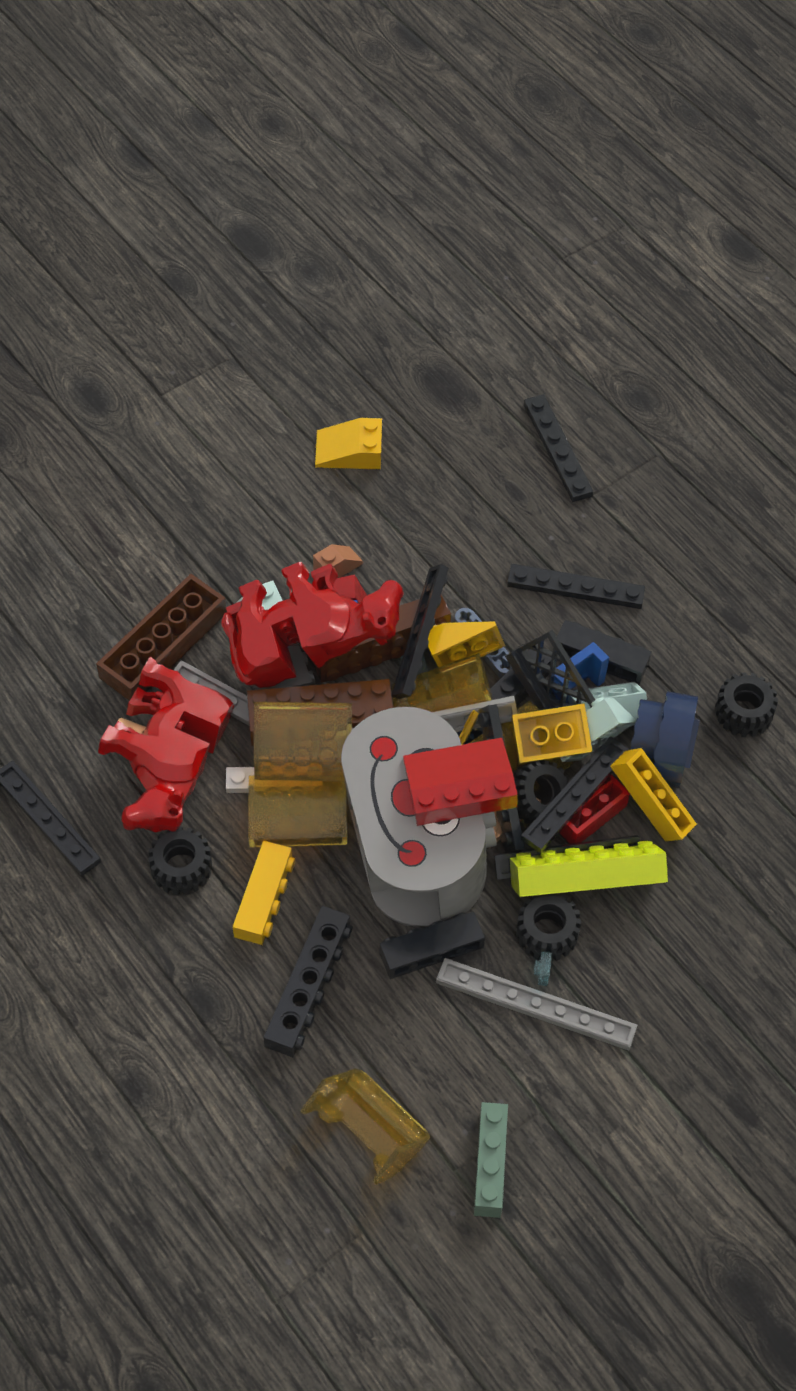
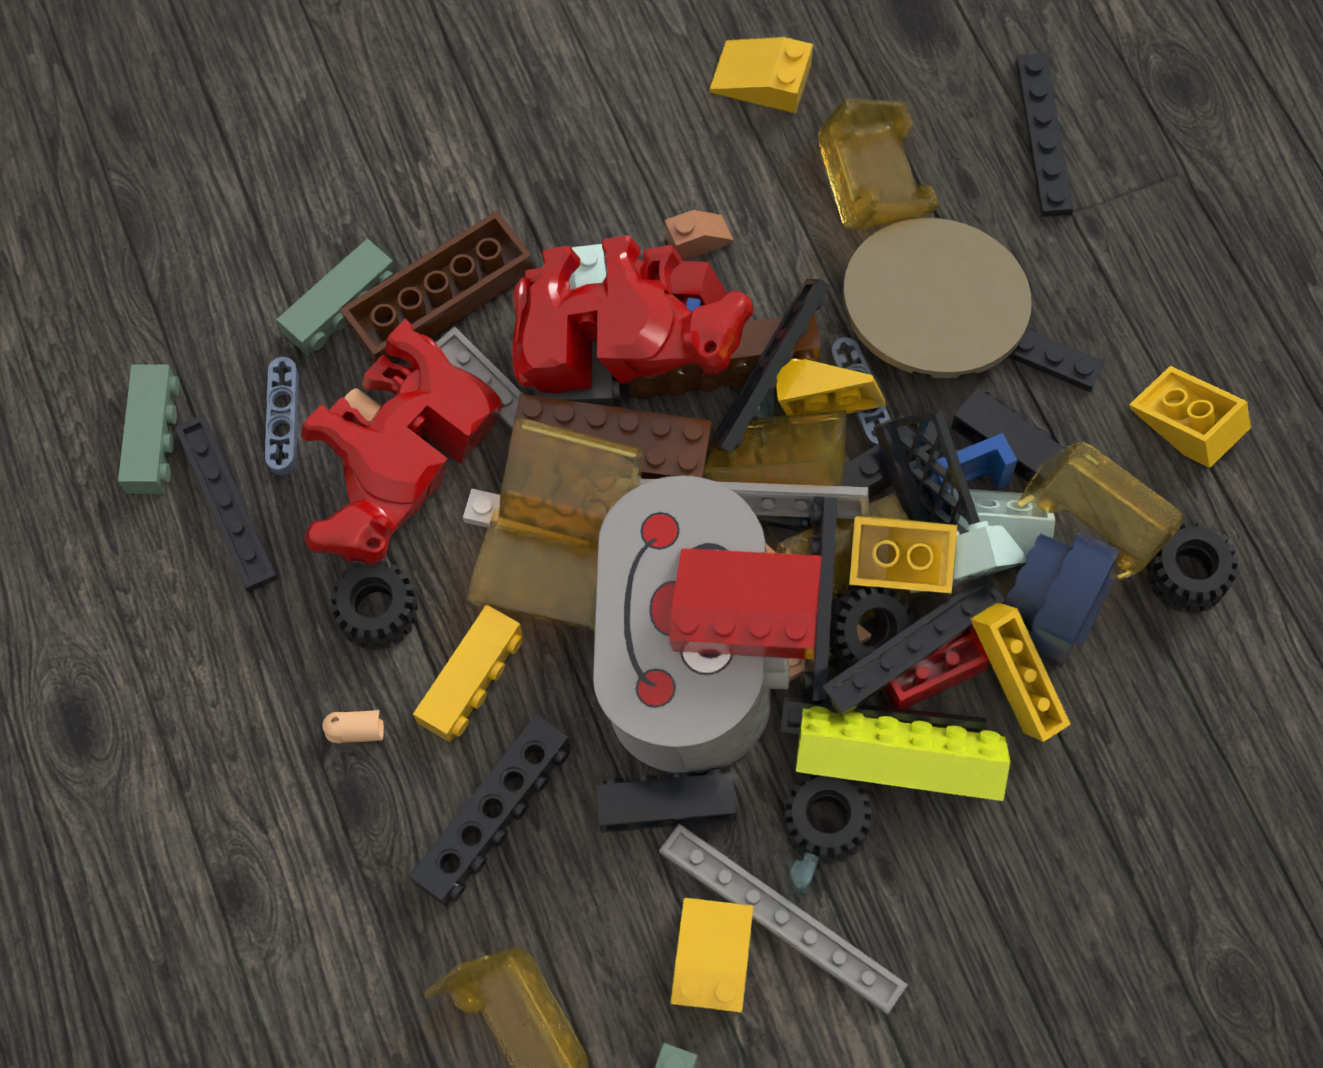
camera: 20 degrees right, 10 degrees up
yellow piece [459,710,479,745] -> none
none -> sand blue beam [265,357,299,476]
none -> sand green brick [276,238,396,356]
none -> light nougat piece [322,710,384,743]
none -> yellow slope [671,898,753,1012]
none -> clear yellow windscreen [819,97,939,230]
none -> dark tan tile [843,218,1032,378]
none -> clear yellow windscreen [1017,441,1184,580]
none -> yellow slope [1129,366,1251,468]

